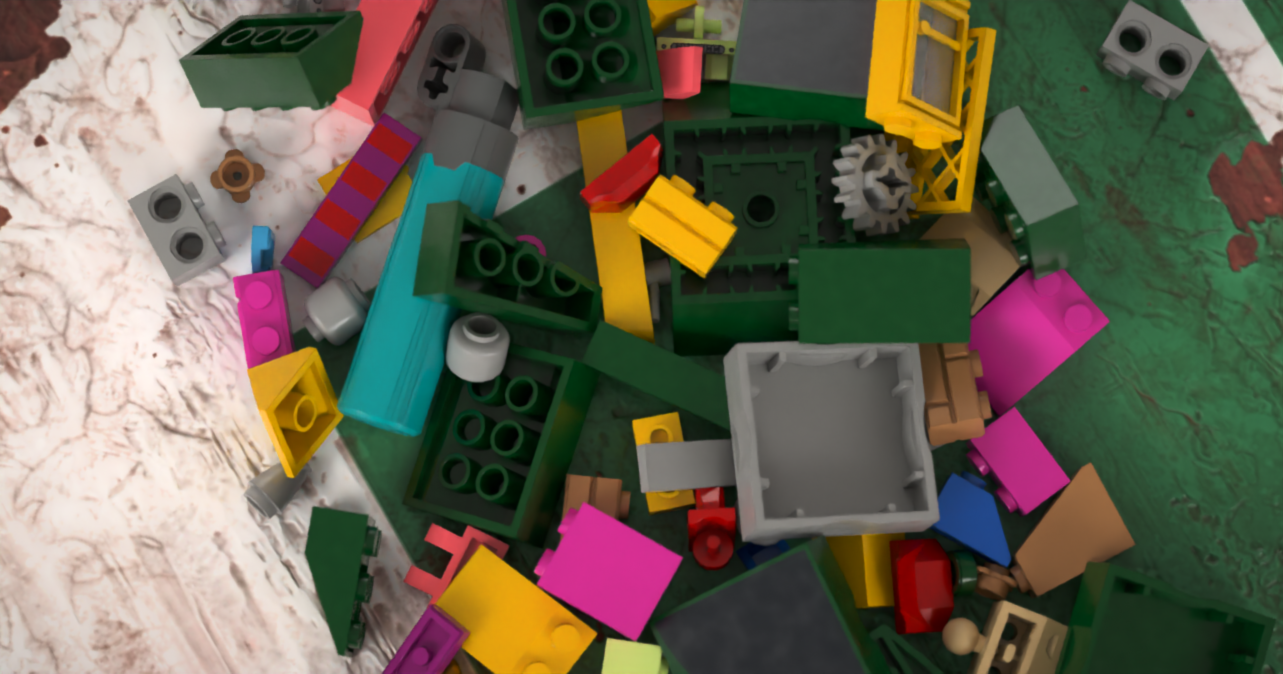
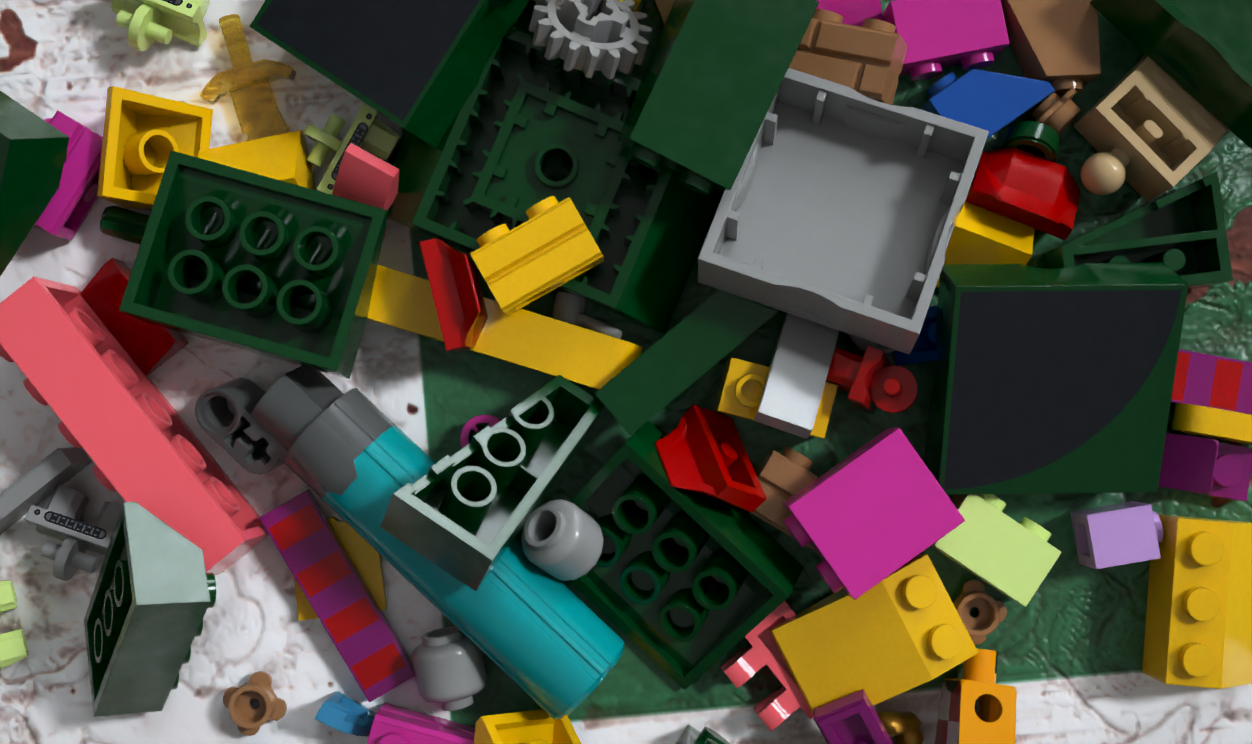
camera: 60 degrees left, 5 degrees up
none -> red slope [655,404,767,512]

